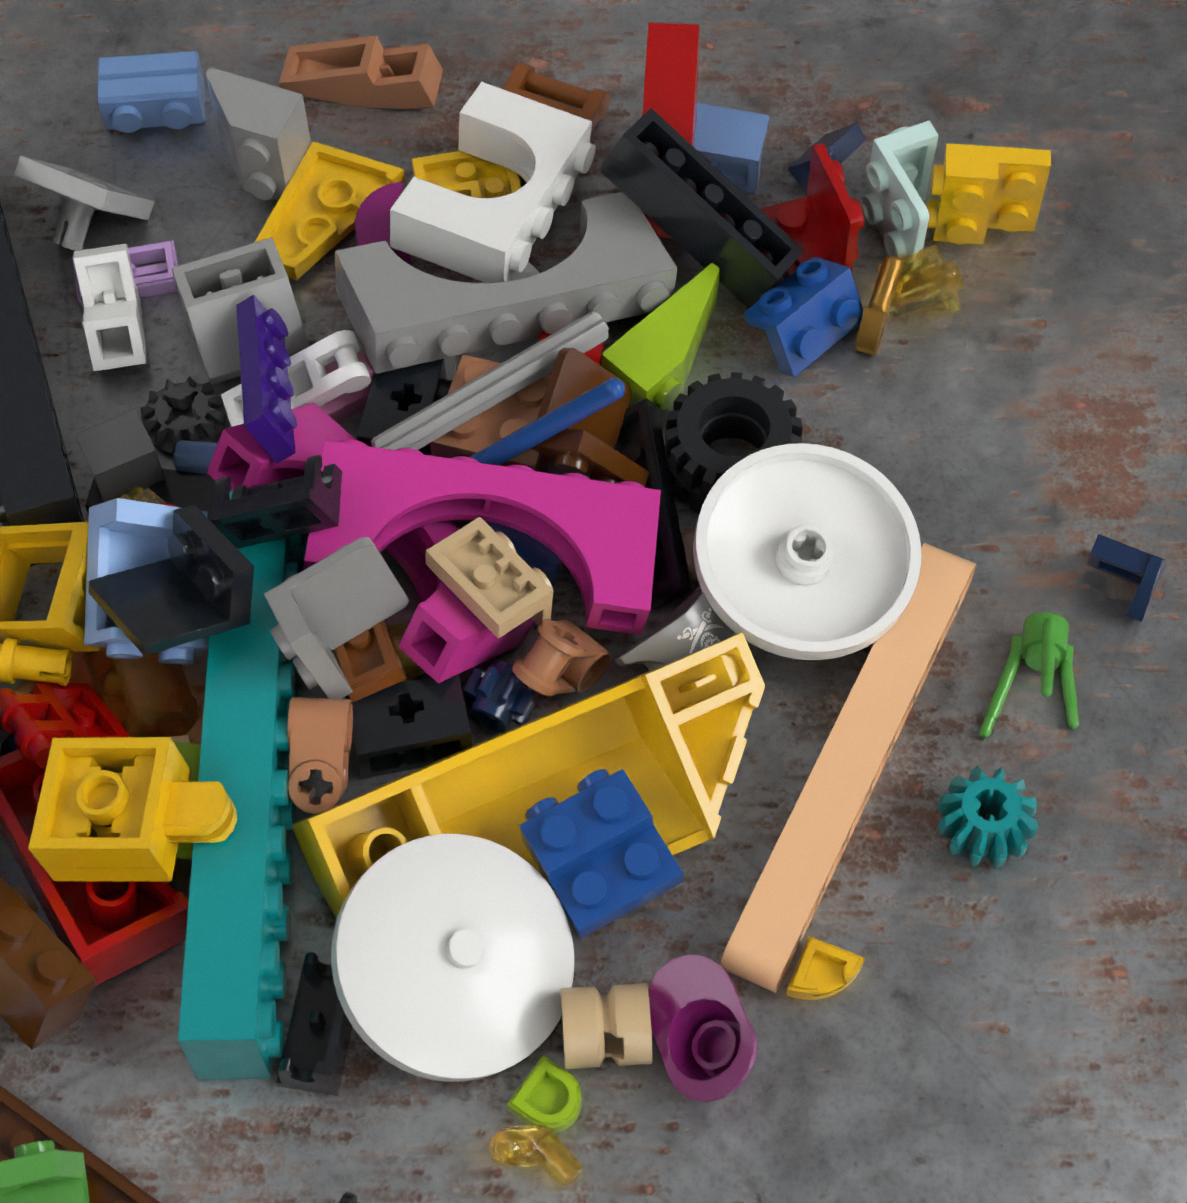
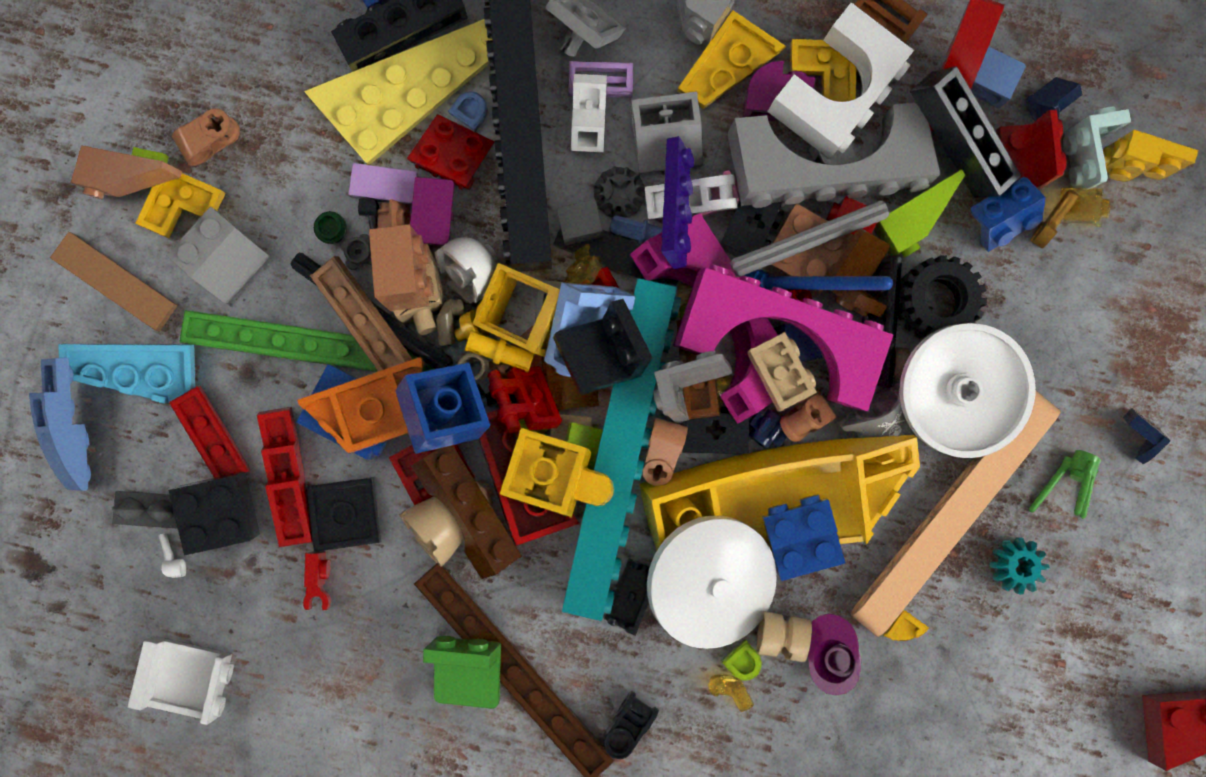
camera: 10 degrees right, 25 degrees up
black hinge [207,455,342,549] -> none

